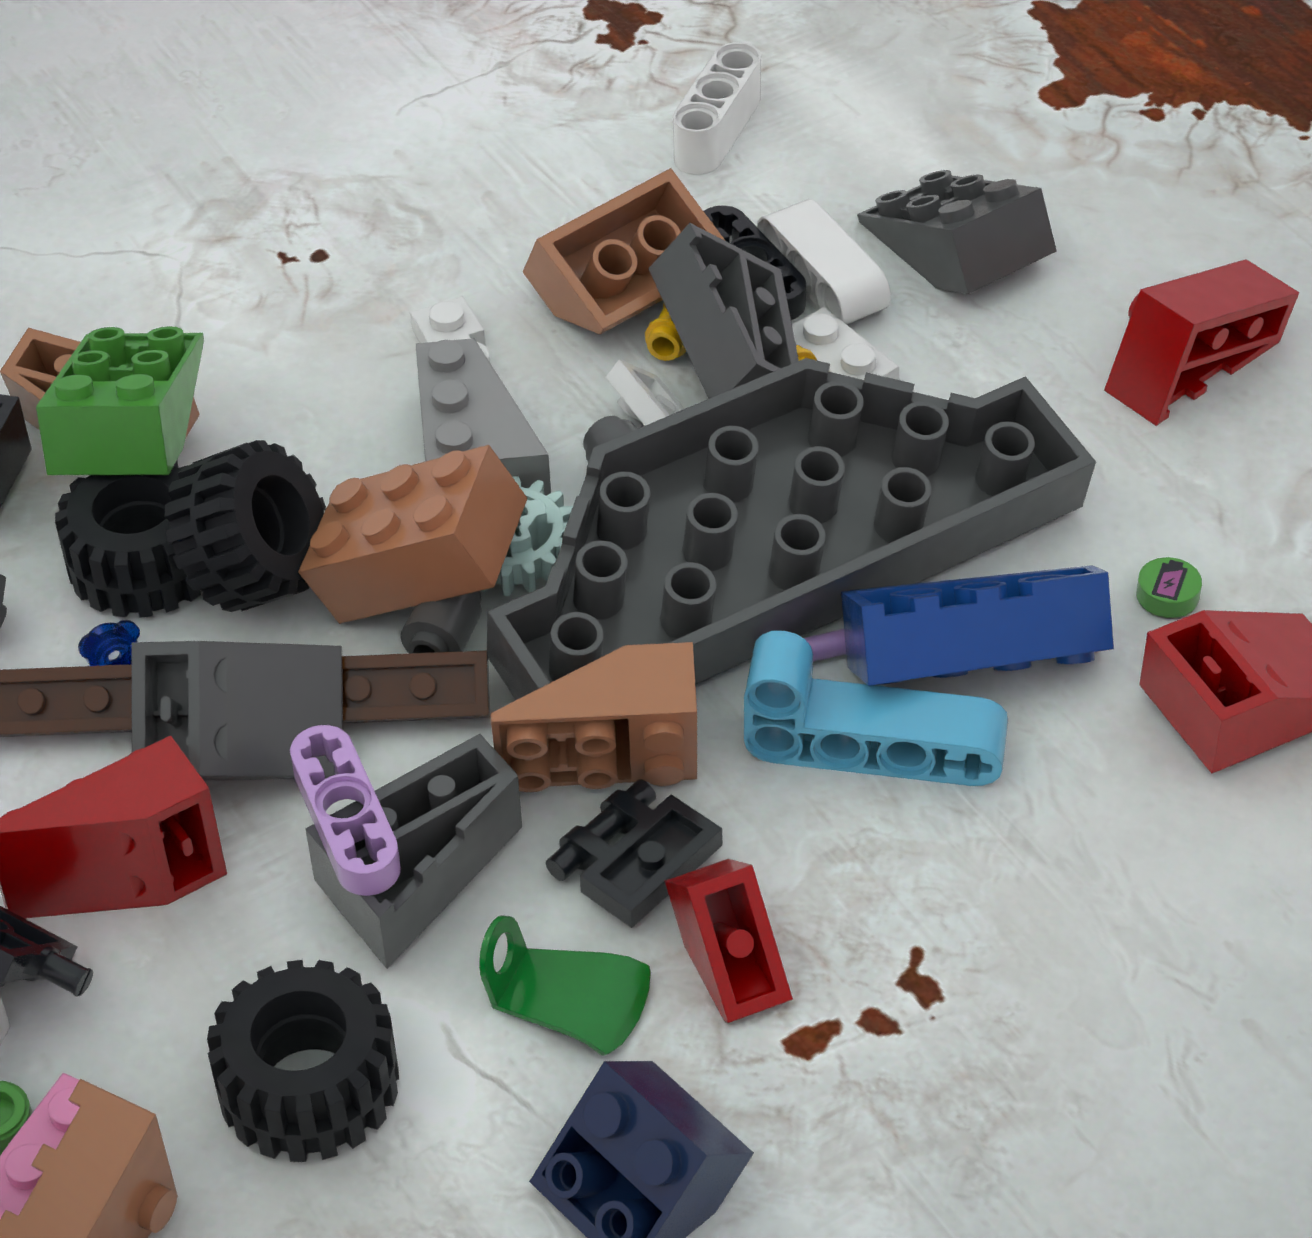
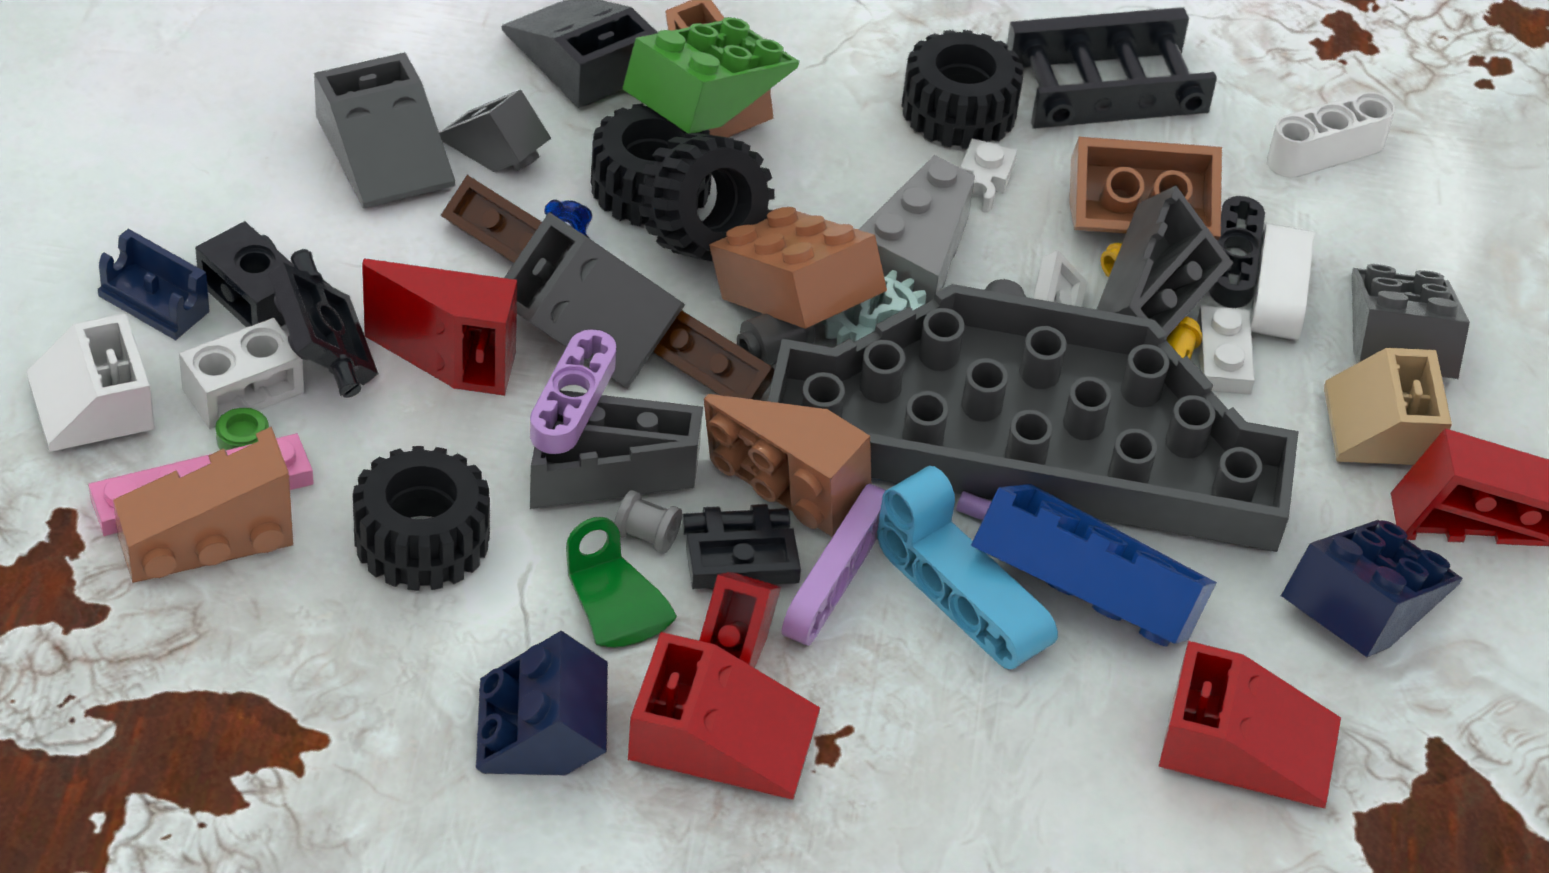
camera: 35 degrees right, 0 degrees up
bright green tile [1136,557,1202,618] -> none
none -> light grey bush [614,490,682,554]
none -> red slope [628,632,820,800]
none -> lavender beam [782,483,886,646]
none -> black tyre [901,30,1024,149]
none -> black fence [1007,7,1217,129]
none -> dark blue slope [1281,520,1463,657]
none -> tan slope [1324,348,1452,465]

